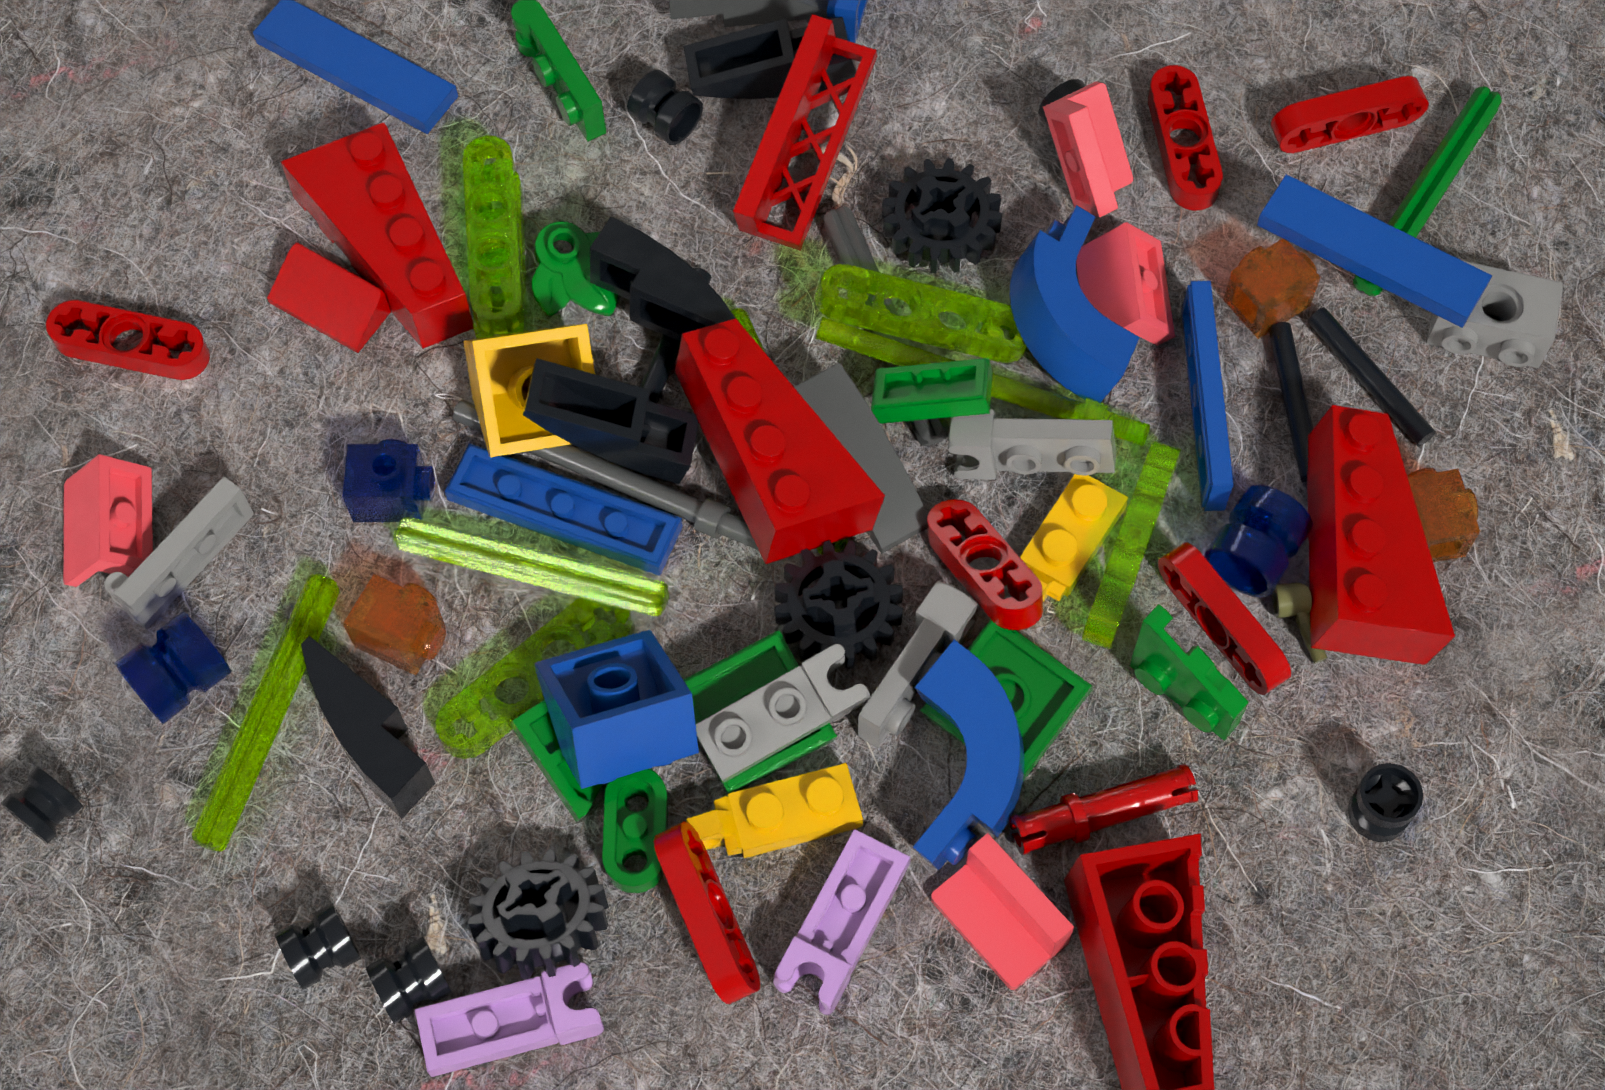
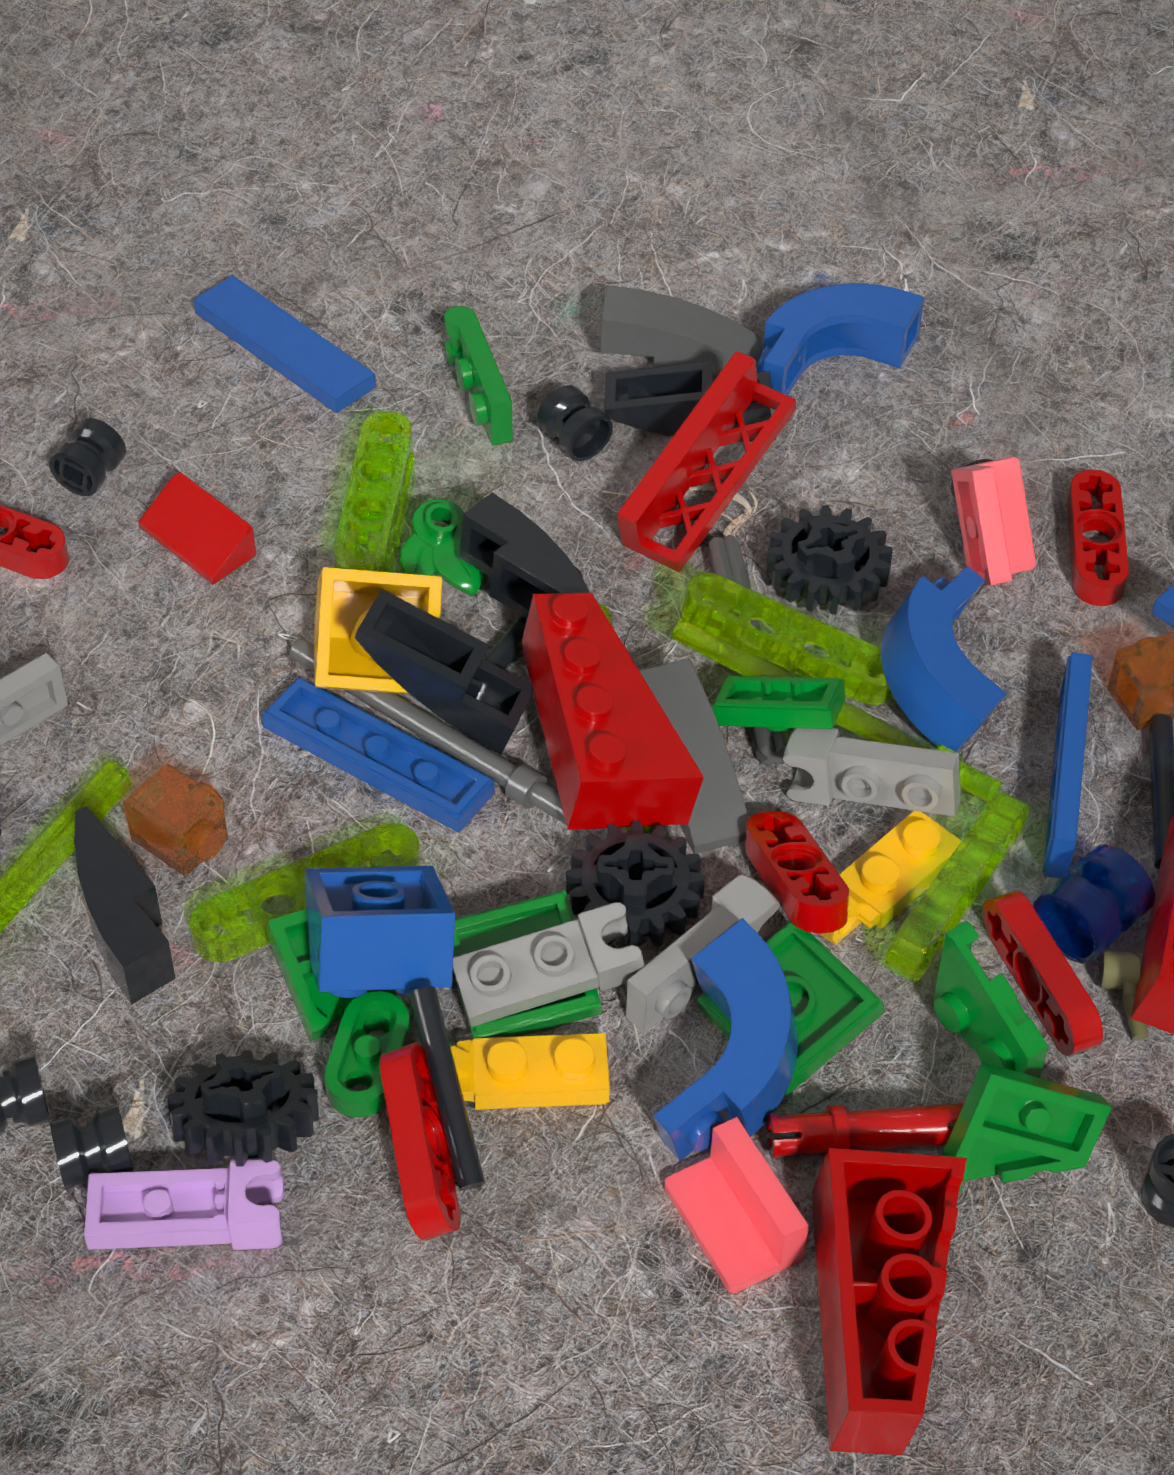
camera: 10 degrees right, 15 degrees down
red wedge [280,122,475,349] -> none
clear blue brick [342,439,435,522] -> none
clear neon green axle [393,517,670,617] -> none
lavender plate [773,829,910,1015] -> none
coral panel [1076,222,1175,346] -> none
none -> black wheel [49,418,127,496]
none -> black bar [409,986,485,1191]
none -> green wing [942,1062,1112,1192]

